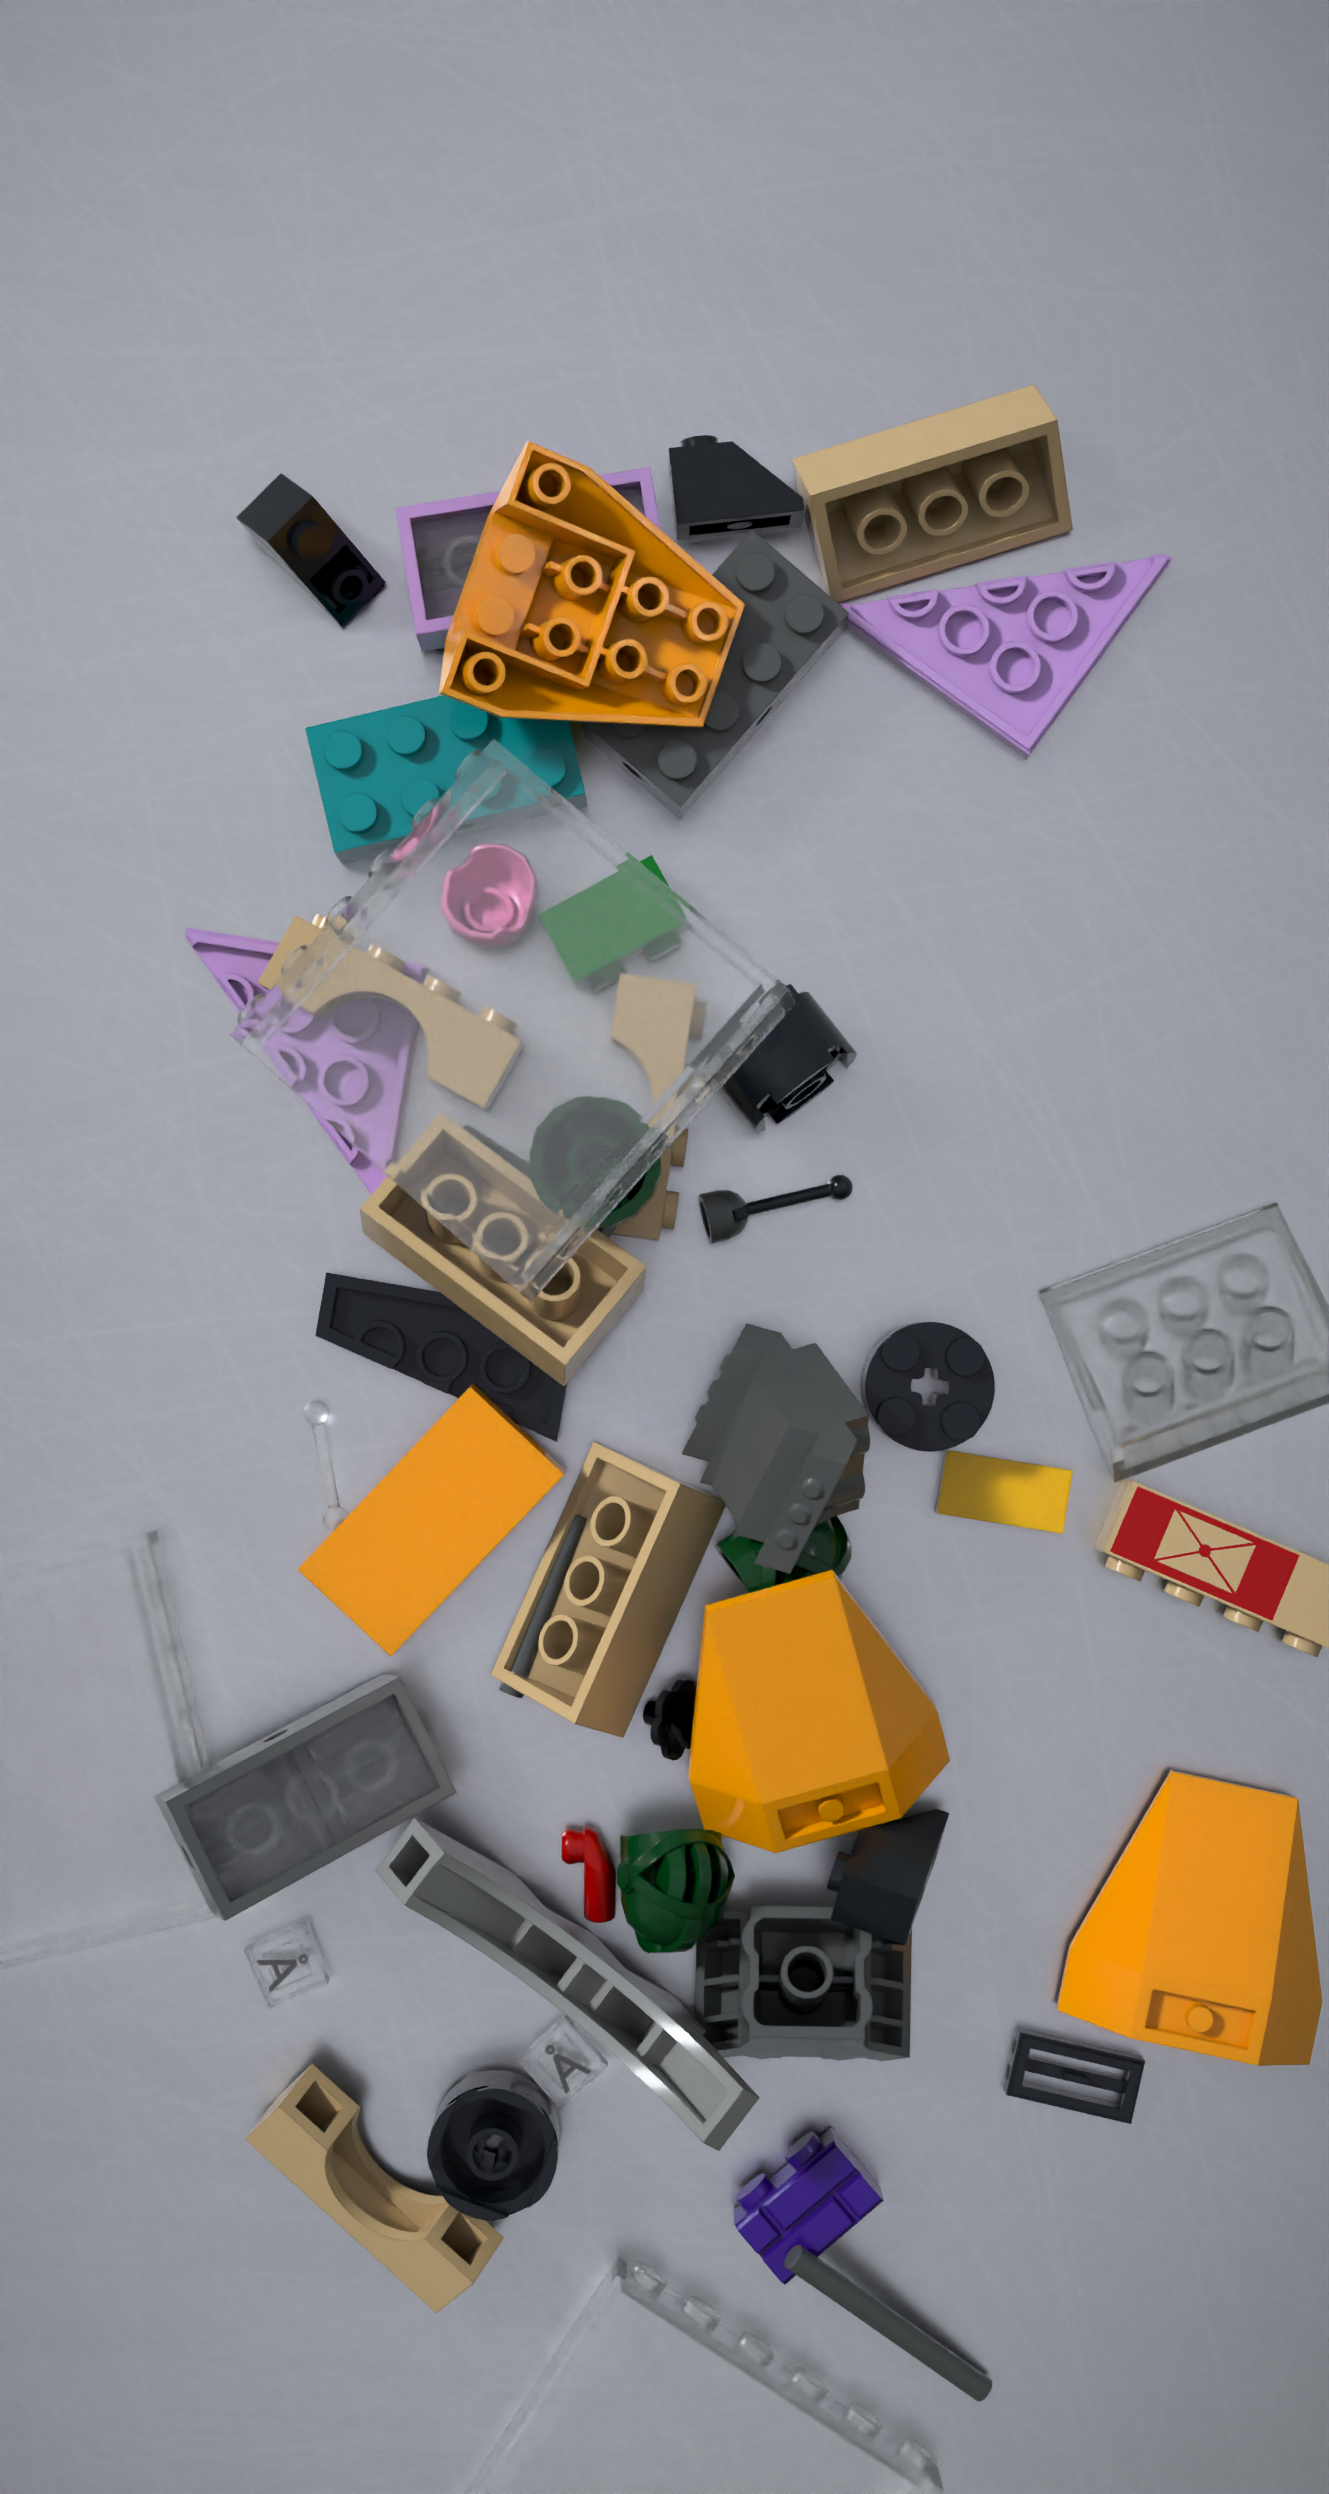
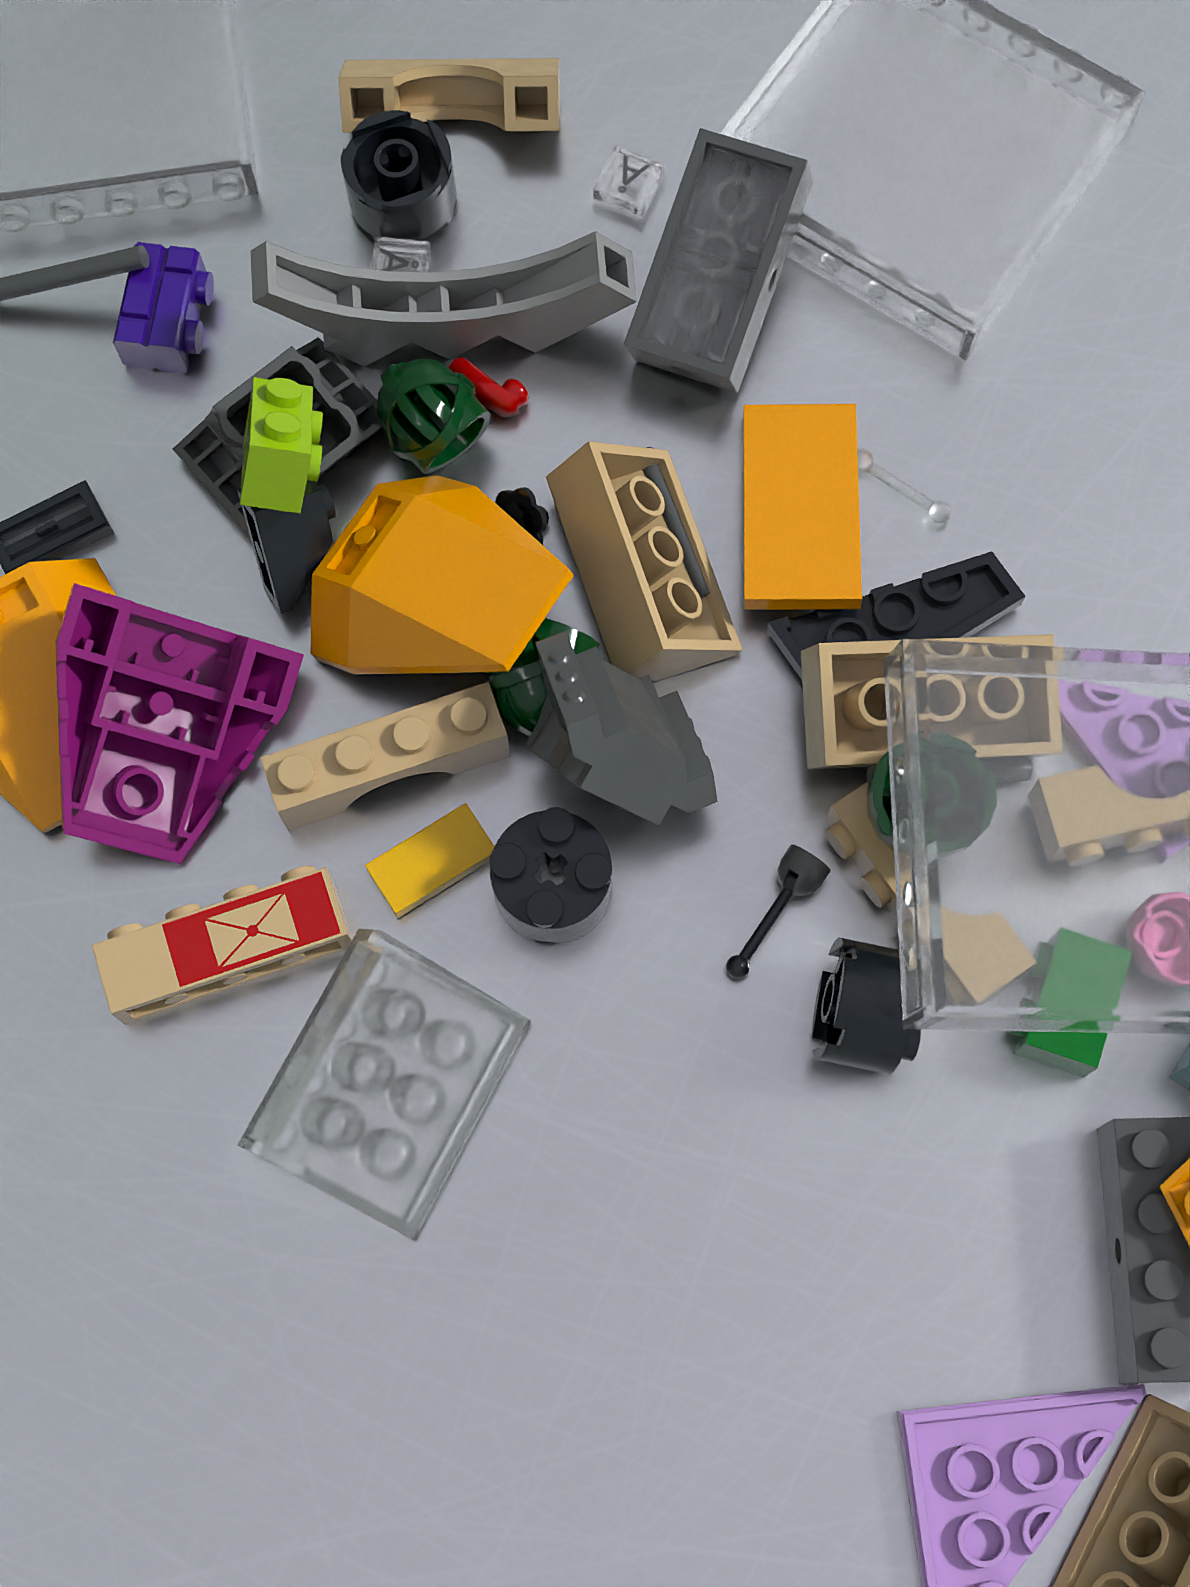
camera: 140 degrees right, 15 degrees down
none -> magenta wedge [55,583,304,864]
none -> lime brick [240,377,323,514]
none -> tan arch [260,682,511,831]

